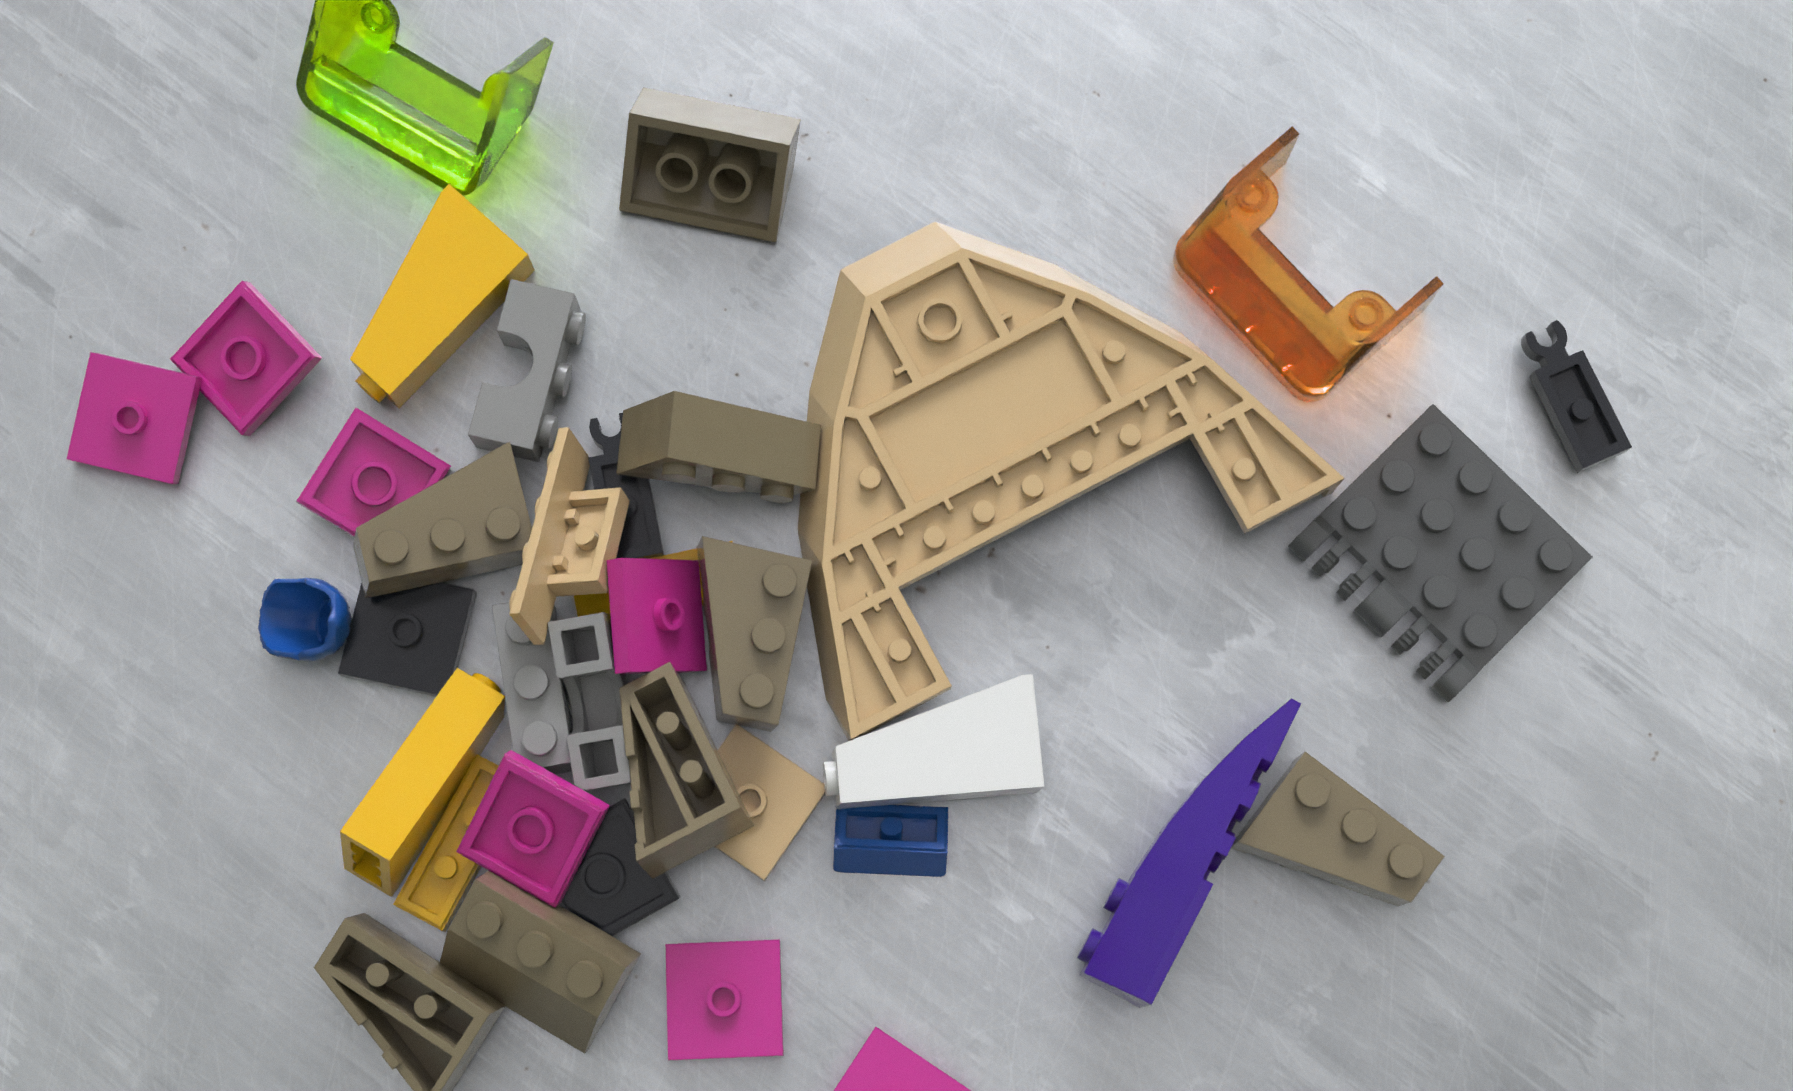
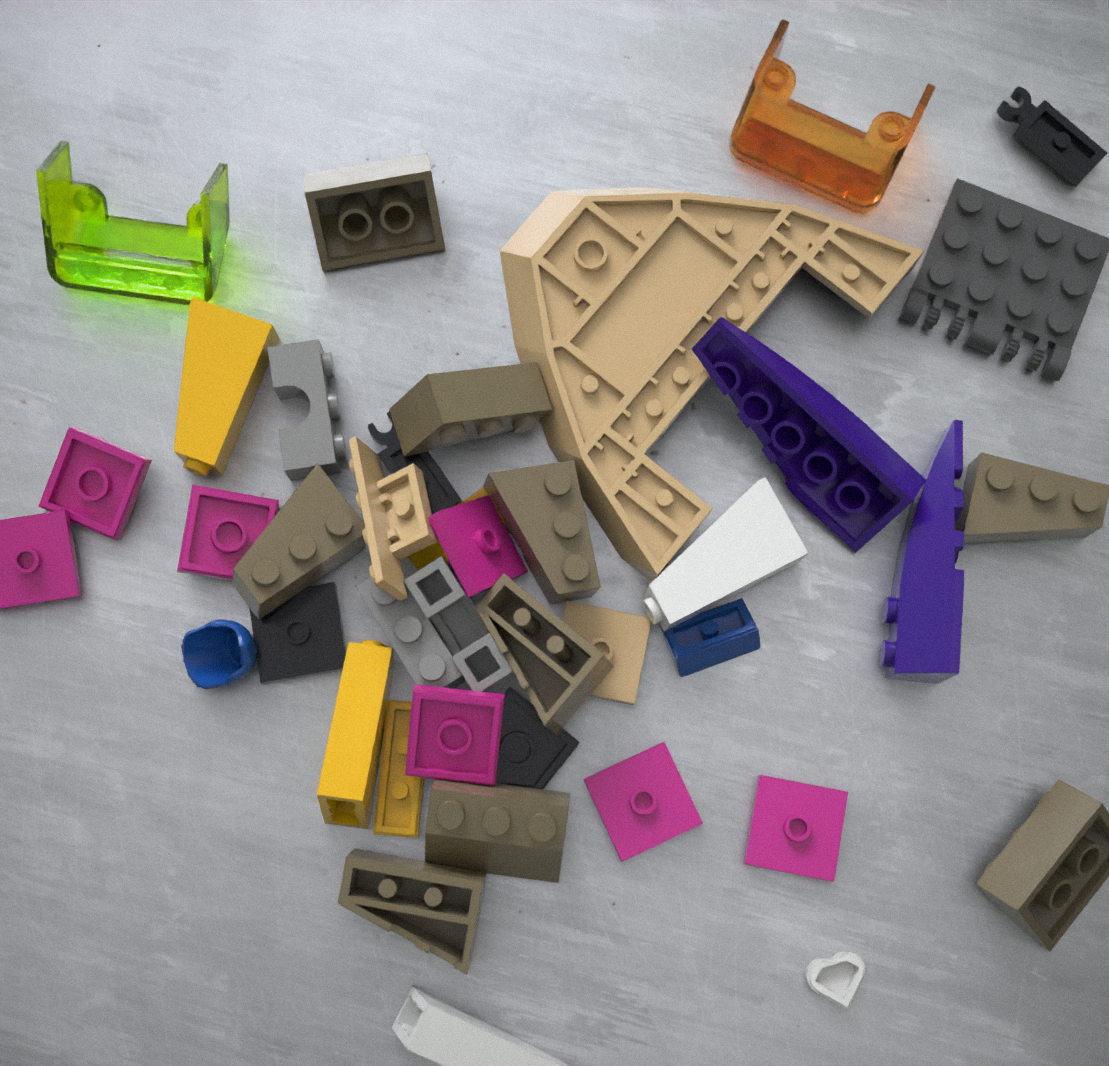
camera: 20 degrees left, 0 degrees up
none -> dark purple wedge [692,317,925,553]

